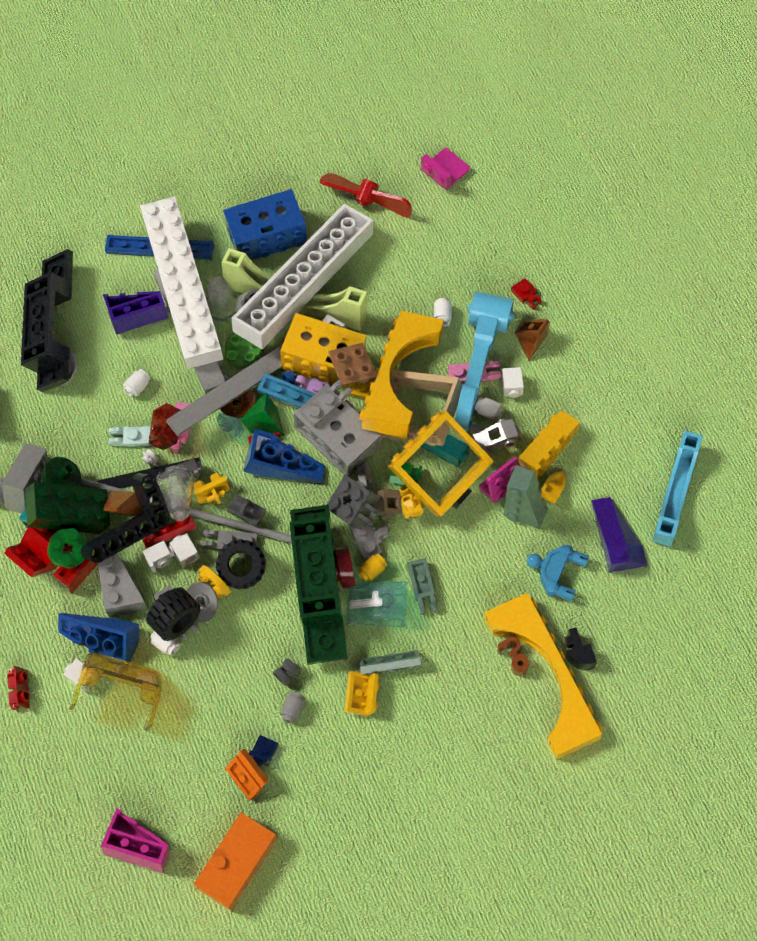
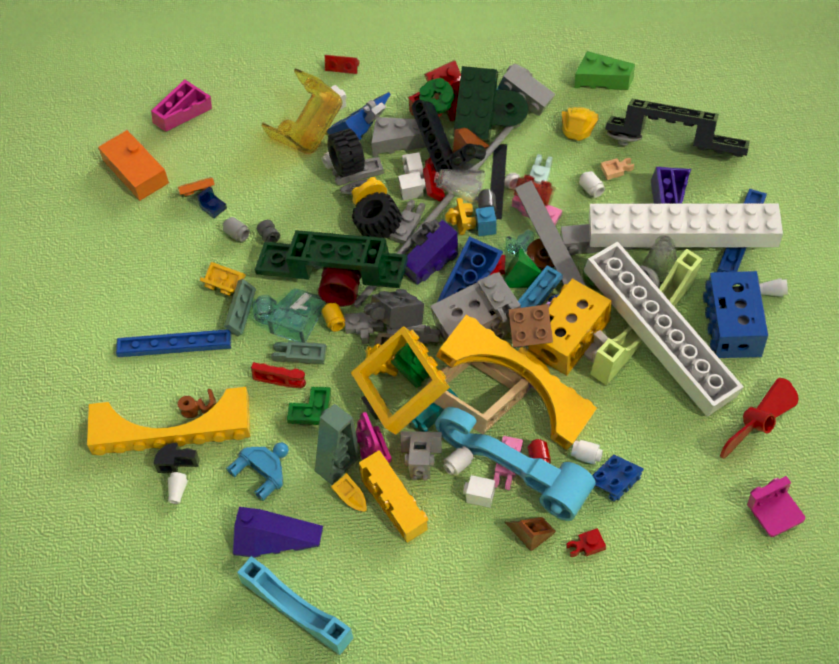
camera: 110 degrees right, 10 degrees down
none -> blue tile [116,329,231,357]
none -> white cone [168,472,188,504]
none -> red hinge [251,362,306,389]
none -> clear light blue head [252,295,278,324]
none -> green plate [287,387,331,425]
none -> light grey tile [363,100,386,124]
none -> dark purple wedge [404,219,458,285]
none -> dark azure brick [475,206,496,236]
none -> red brick [527,439,551,464]
none -> yellow hair [562,107,599,141]
none -> blue hinge [592,455,644,502]
none -> light nougat plate [601,158,634,180]
none -> white cone [759,278,788,297]

